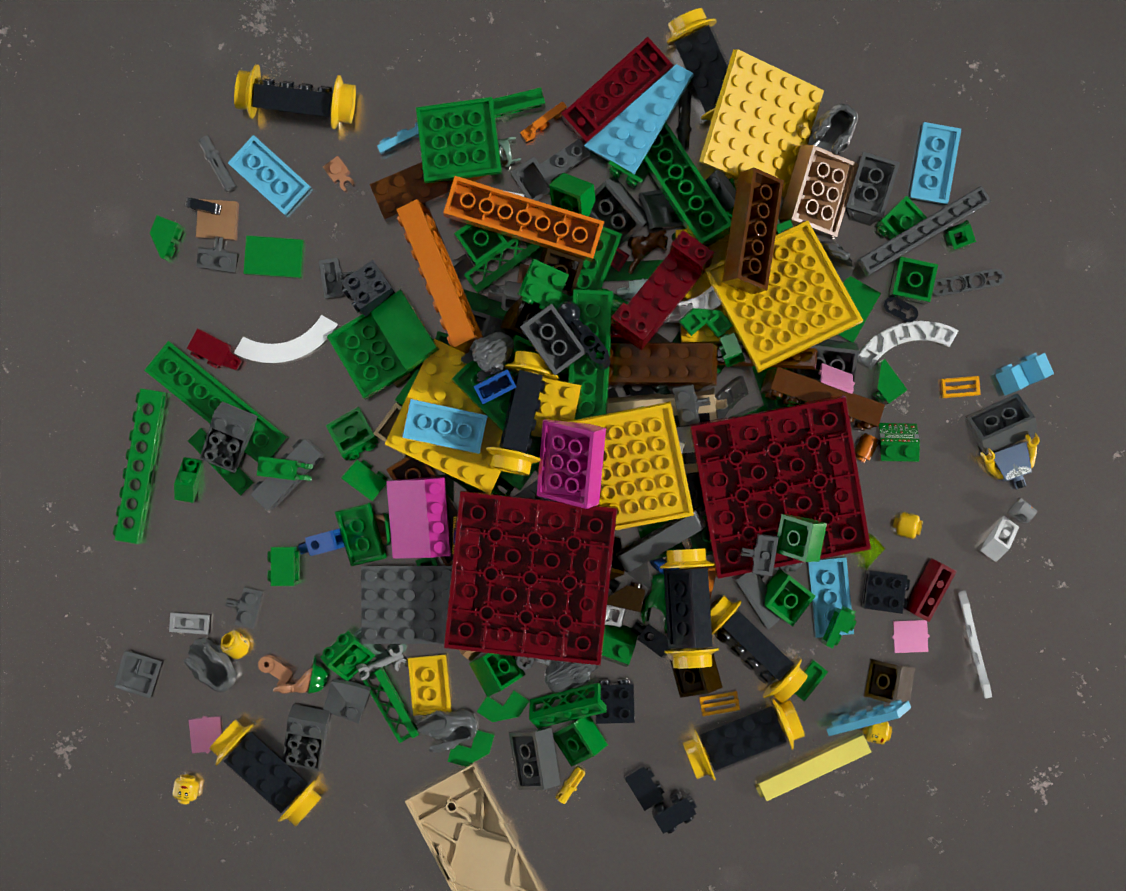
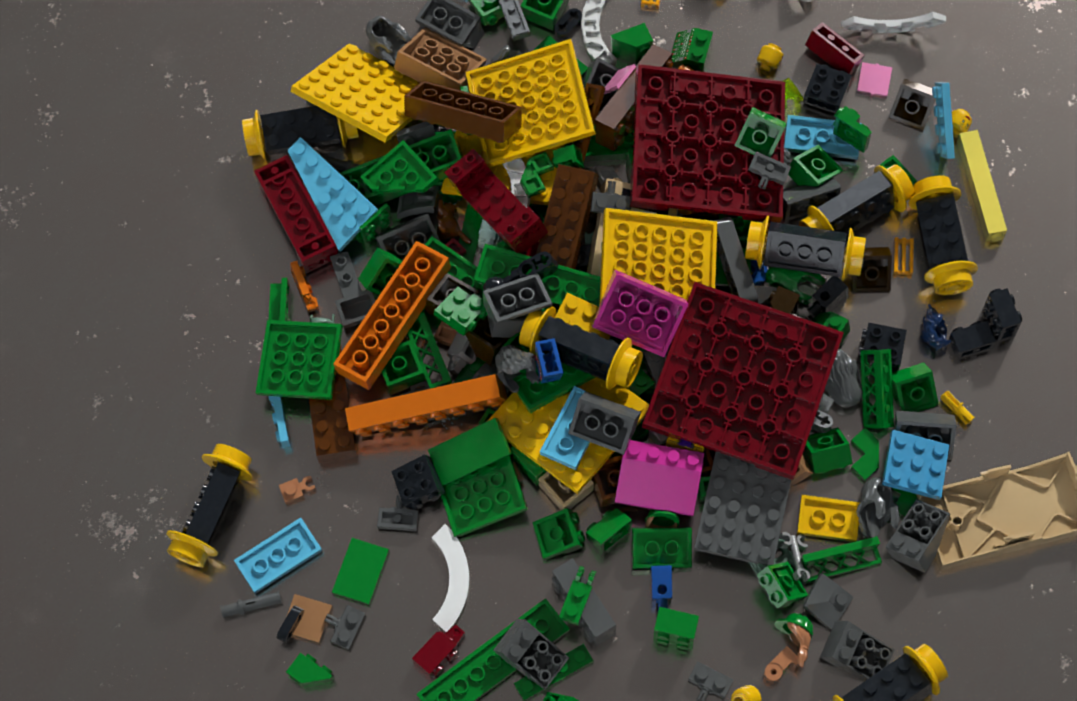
camera: 75 degrees left, 20 degrees down
none -> green plate [360,140,439,193]
none -> dark grey slope [568,391,641,455]
none -> dark azure plate [882,430,949,500]
none -> dark grey slope [885,499,951,573]
none -> dark blue hair [920,304,951,351]

